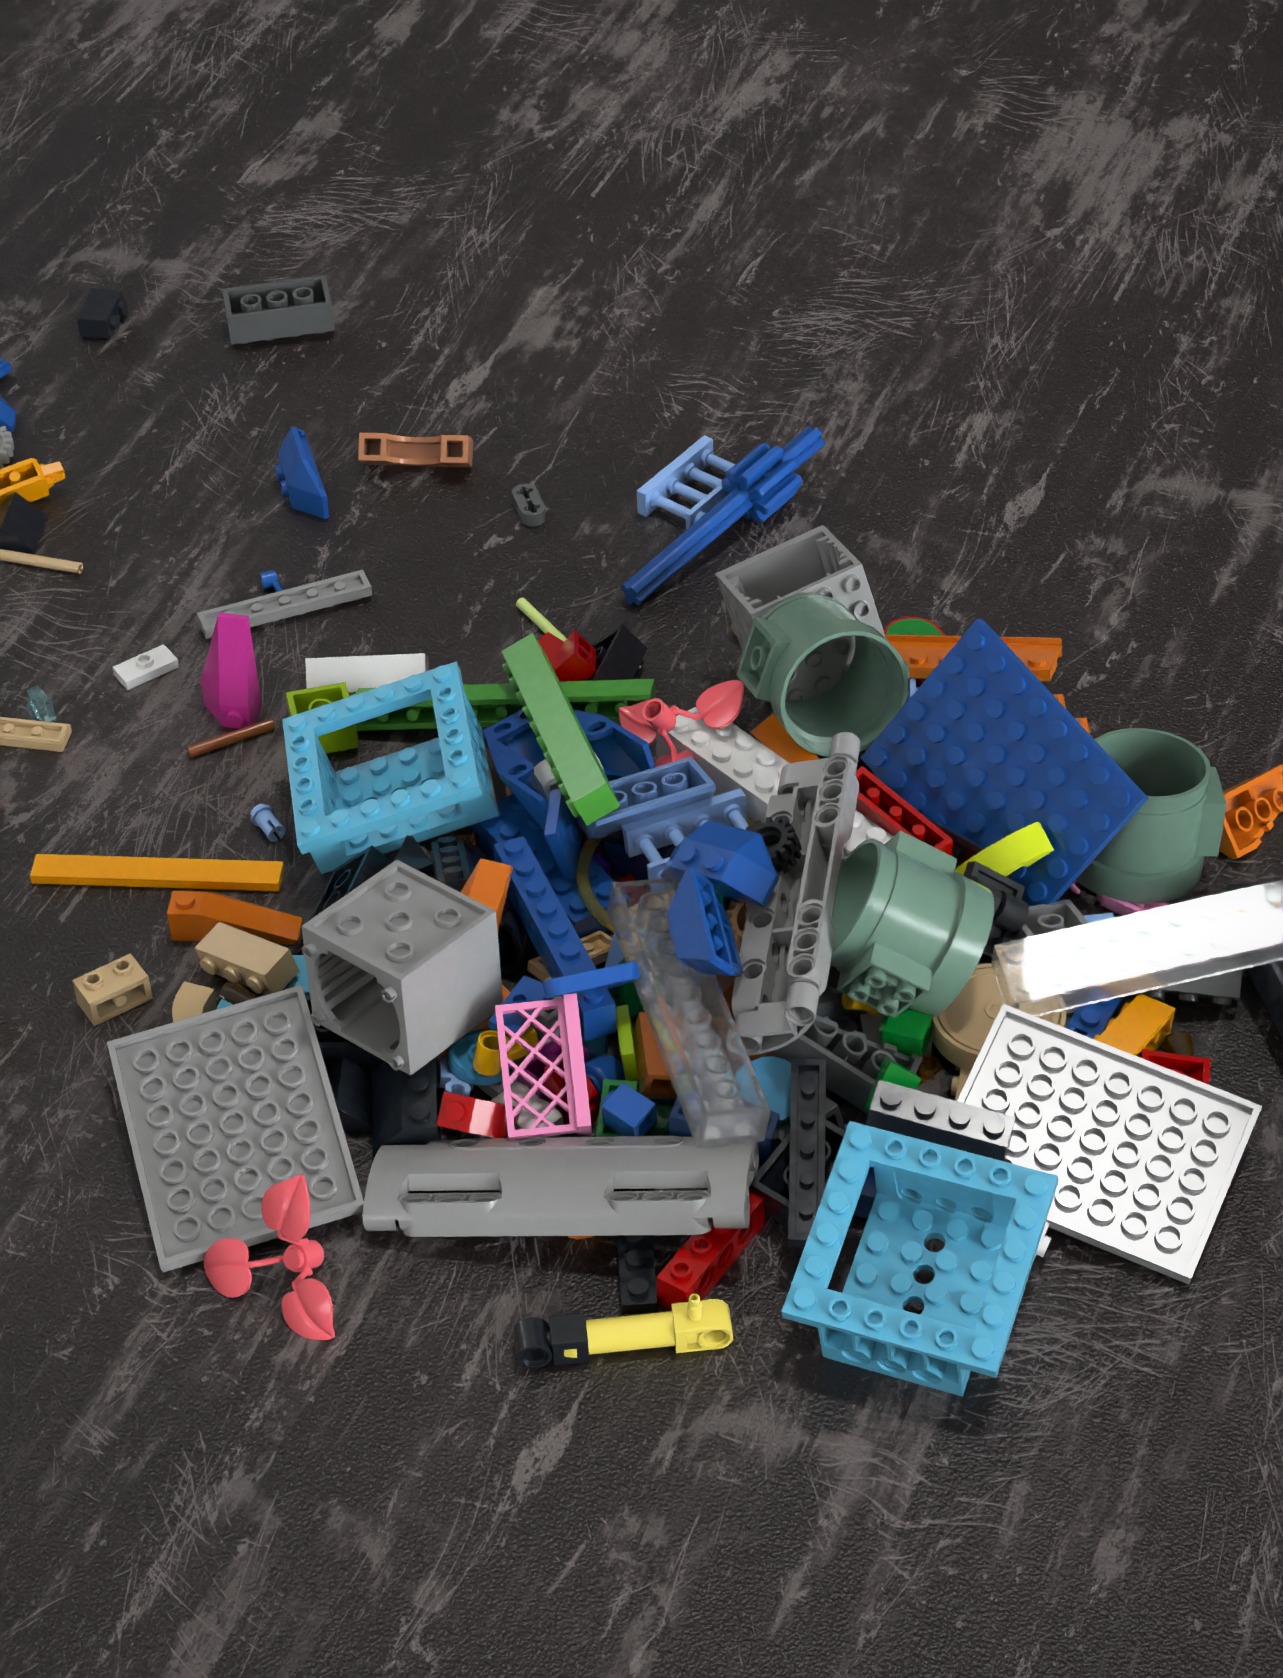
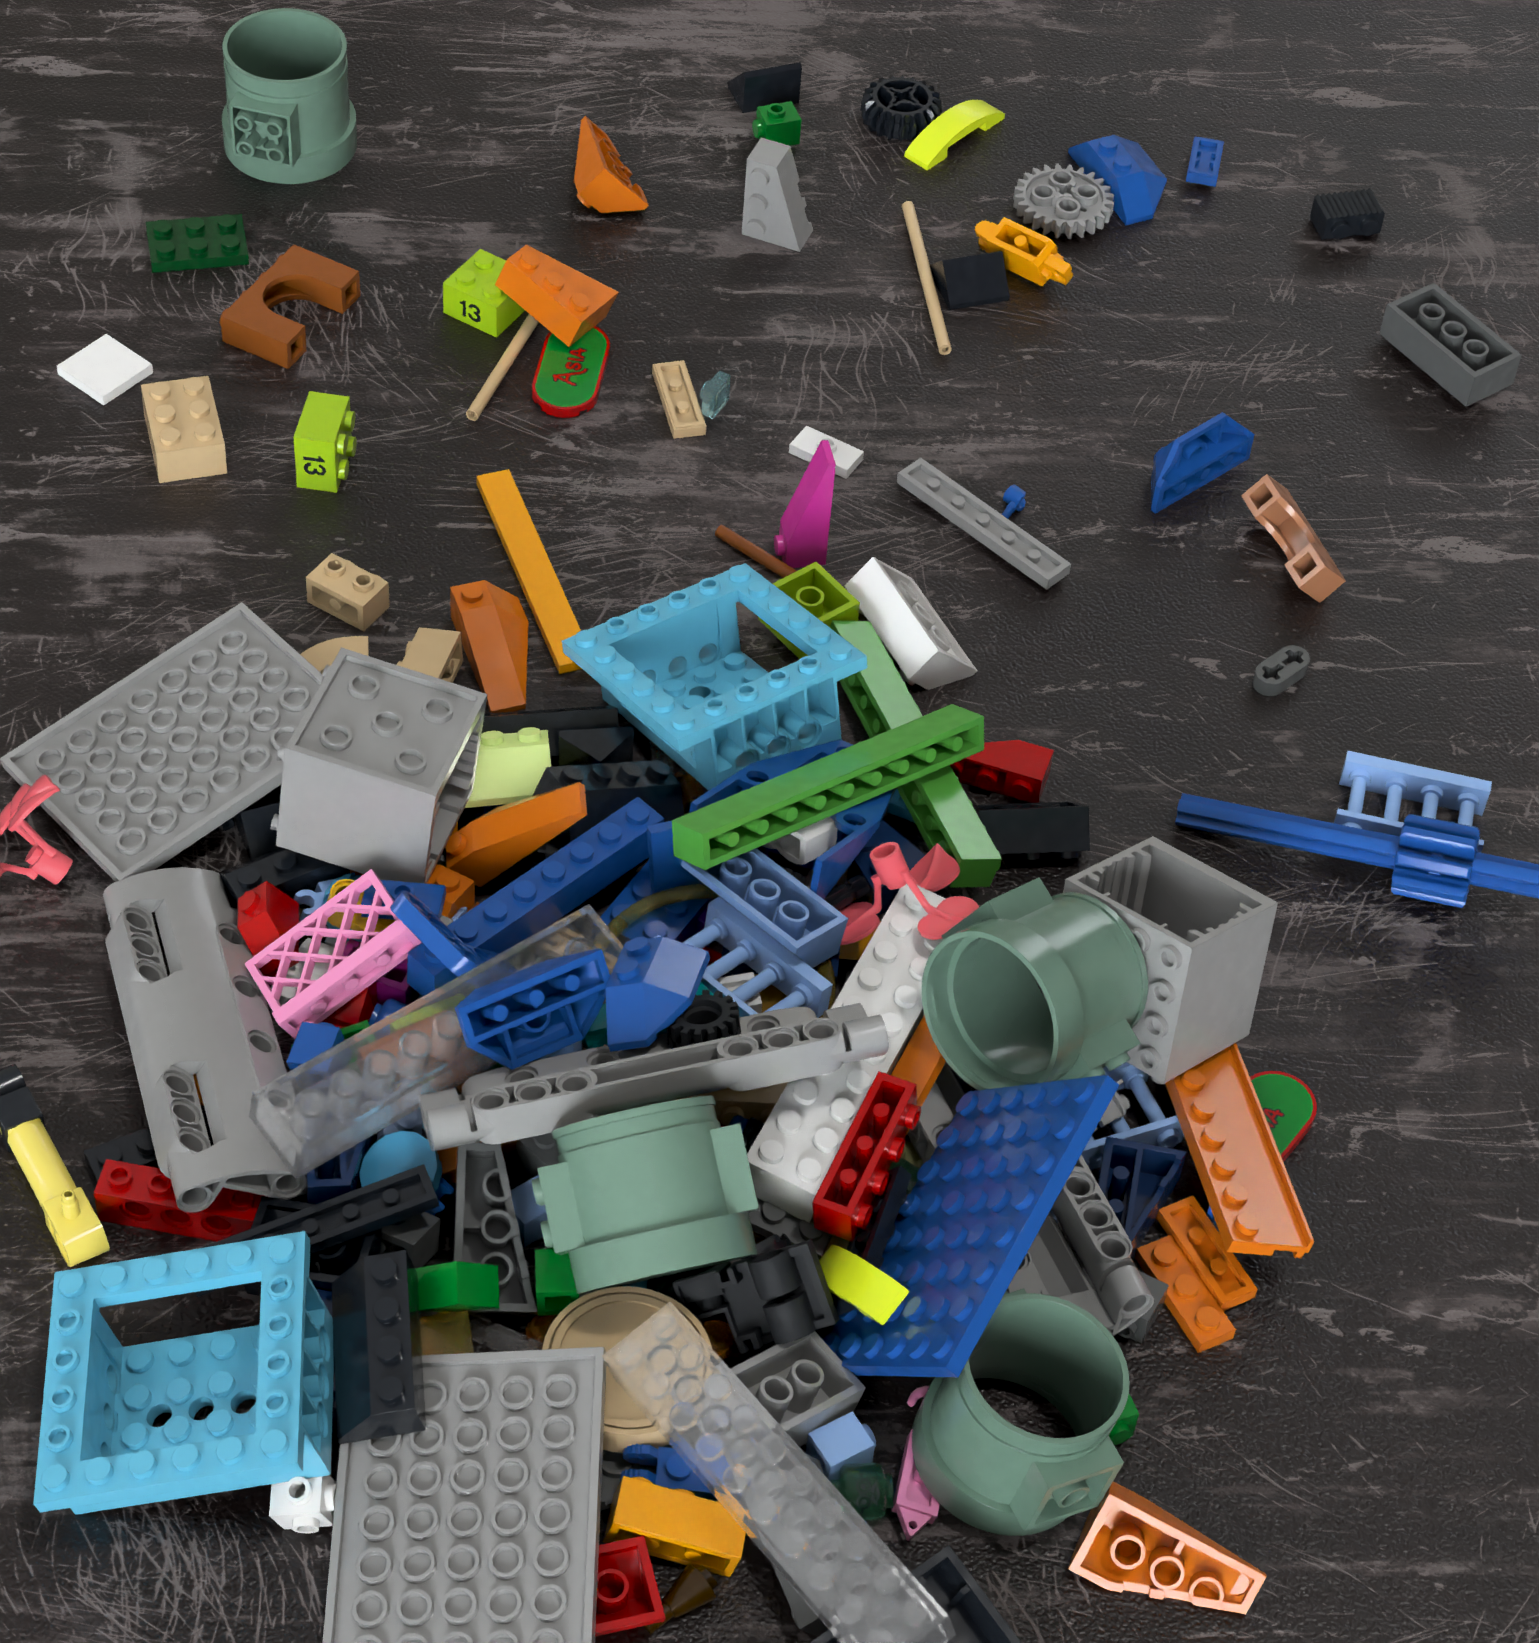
camera: 60 degrees right, 5 degrees up
yellowish green bar [516,597,567,642] -> none
red slope [550,630,596,682] -> none

